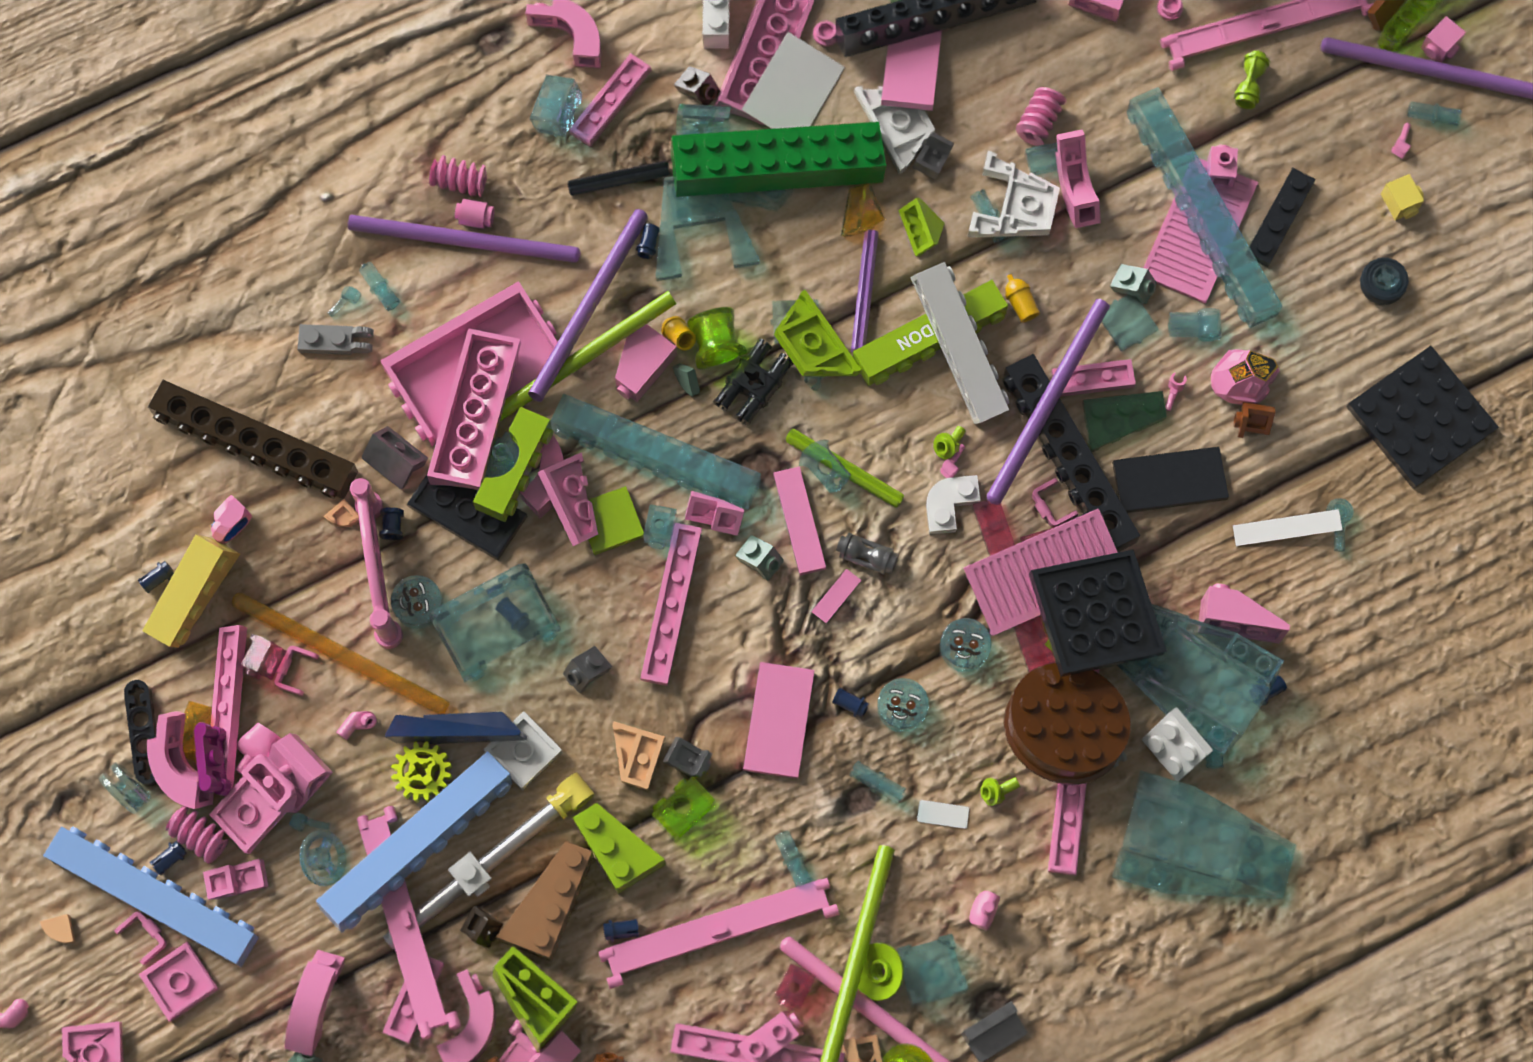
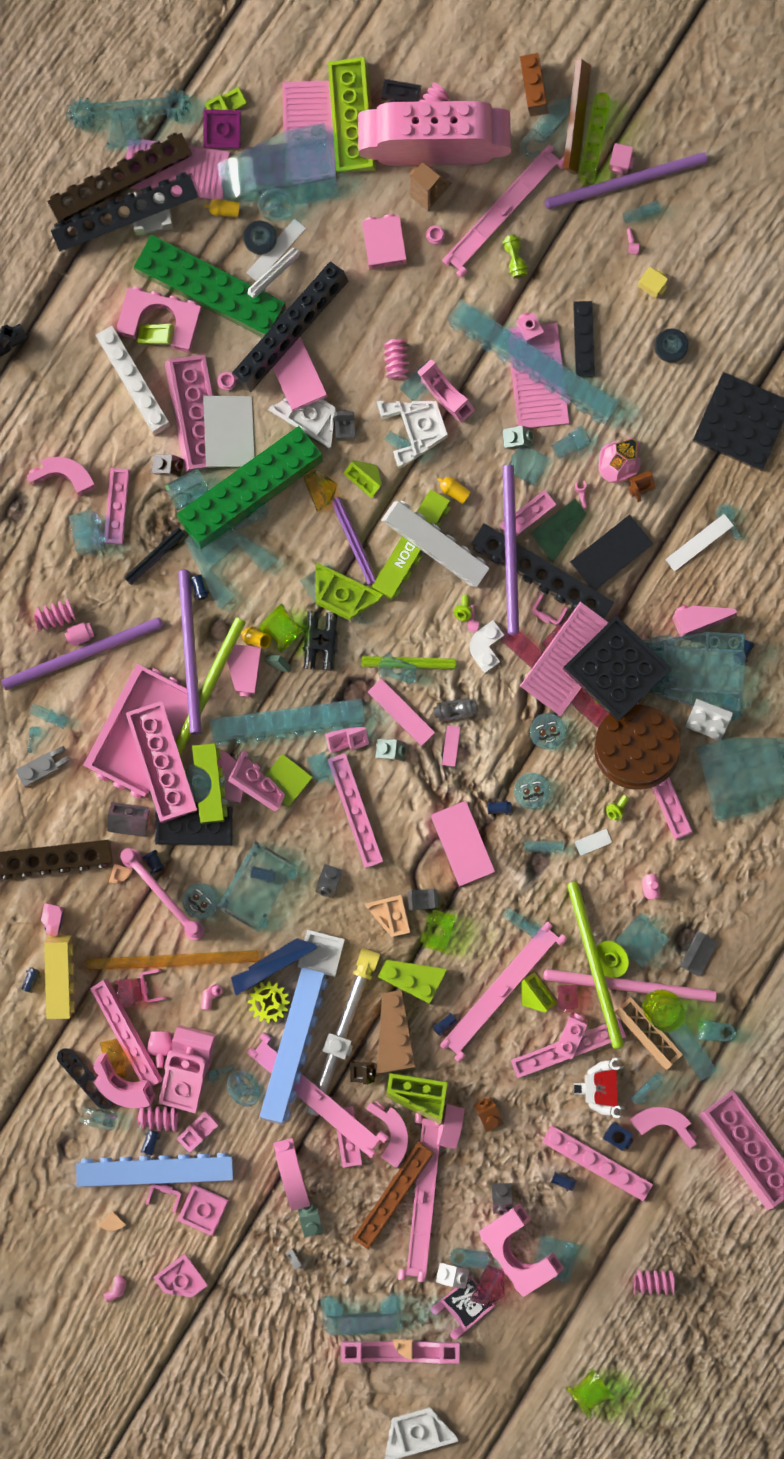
camera: 25 degrees left, 10 degrees up
magenta plate [194,722,231,796] -> none
none -> lime slope [522,972,557,1013]

